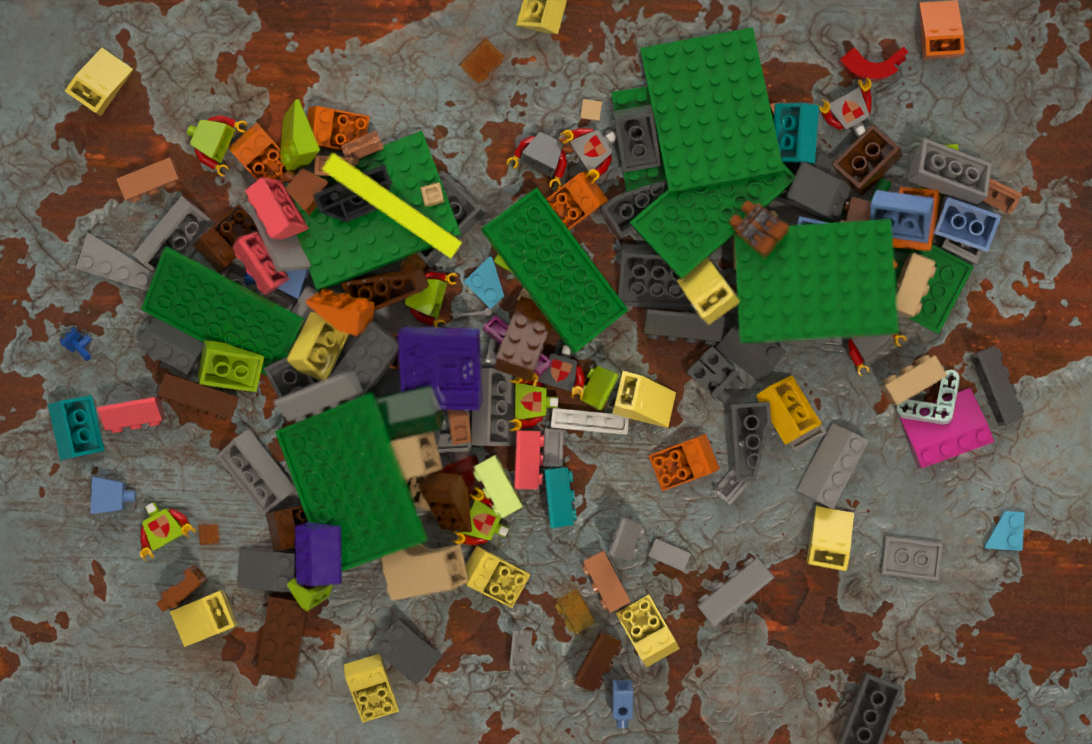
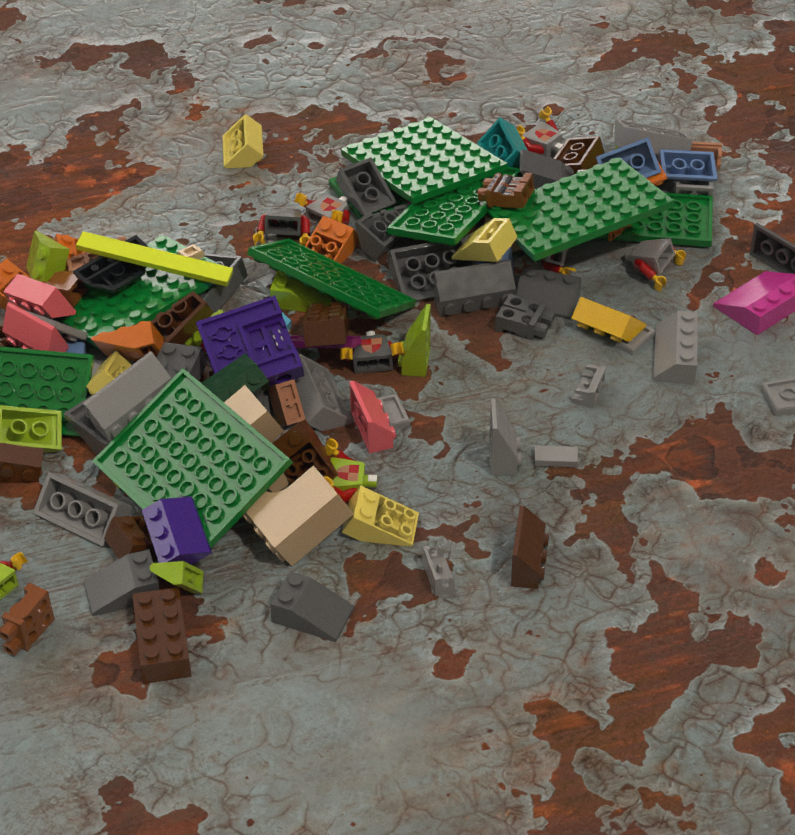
camera: 20 degrees left, 45 degrees down
light yellow slope [170,589,238,647] -> none
clear orange plate [198,524,220,545] -> none
light yellow slope [344,654,399,723] -> none
clear orange bracket [458,38,505,83] -> none
yellowish green slope [473,455,524,518] -> none
torso [508,376,558,431] -> none
teal slope [545,467,577,528] -> none
white plate [551,408,629,435] -> none
clear yellow brick [555,588,595,634] -> none
tan tile [581,99,602,121] -> none
nougat brick [582,550,630,613] -> none
light yellow slope [612,371,676,428] -> none
medium blue torso [612,680,633,728] -> none
light yellow slope [616,595,680,668] -> none
orange slope [649,433,720,491] -> none
light grey slope [697,557,775,626] -> none
dark grey wedge [728,402,771,482] -> none
light yellow slope [806,506,854,571] -> none
red arch [837,46,908,82] -> none
tan brick [880,355,947,406] -> none
tan brick [896,253,936,318] -> none
light aqua beam [897,370,959,425] -> none
orange slope [919,0,965,60] -> none

